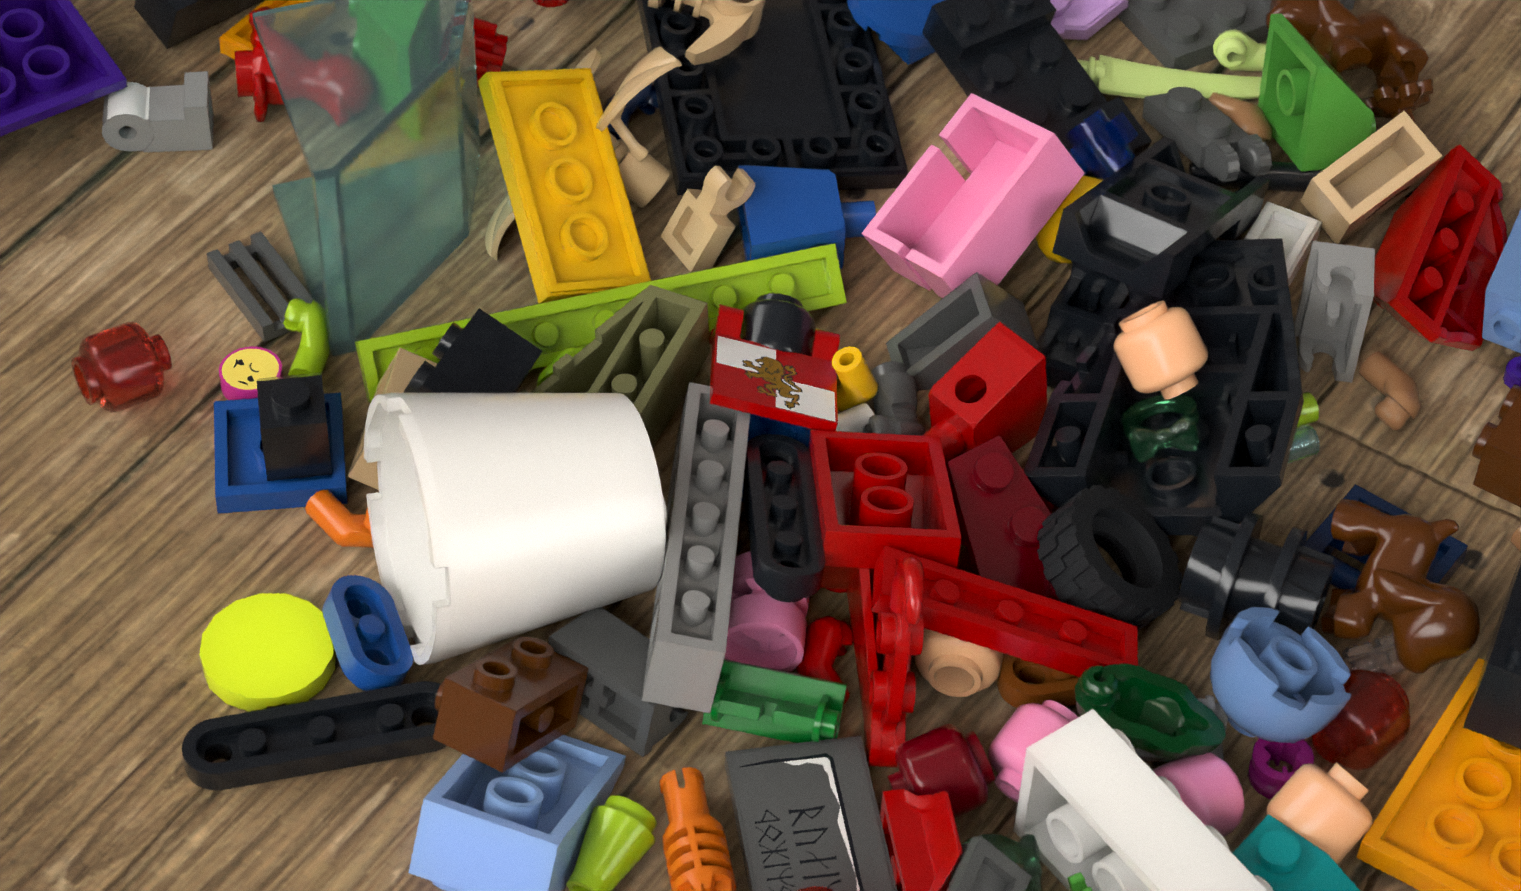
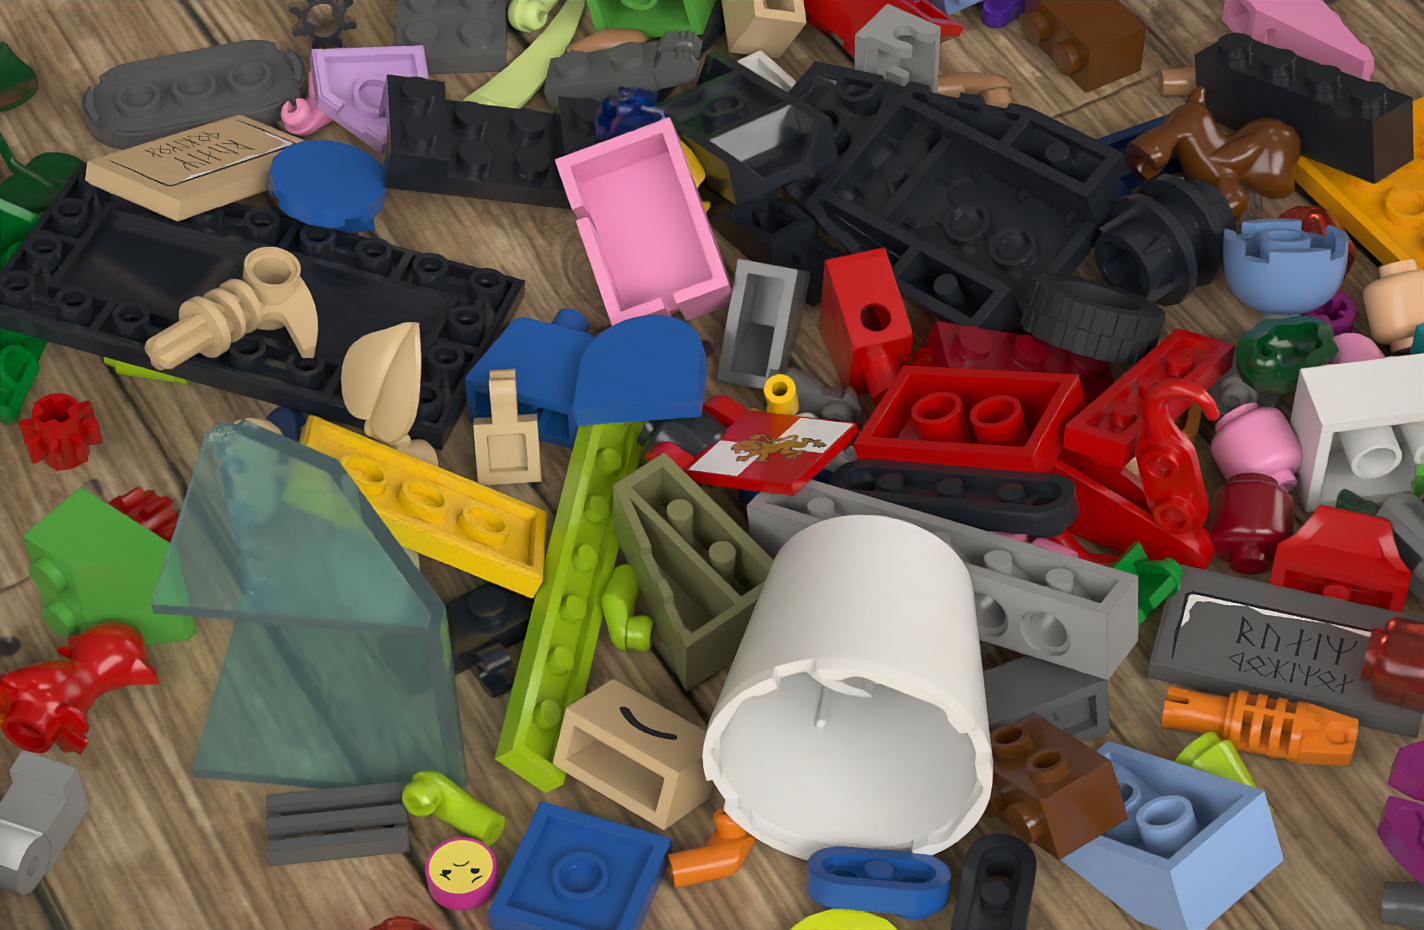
camera: 60 degrees left, 0 degrees up
black slope [256,372,332,481] -> none
black hinge [403,308,543,393] -> none
light nougat head [1113,301,1208,400] -> none
clear green piece [1121,395,1199,462] -> none
none -> black plate [386,581,531,698]
none -> blue tile [571,315,708,426]

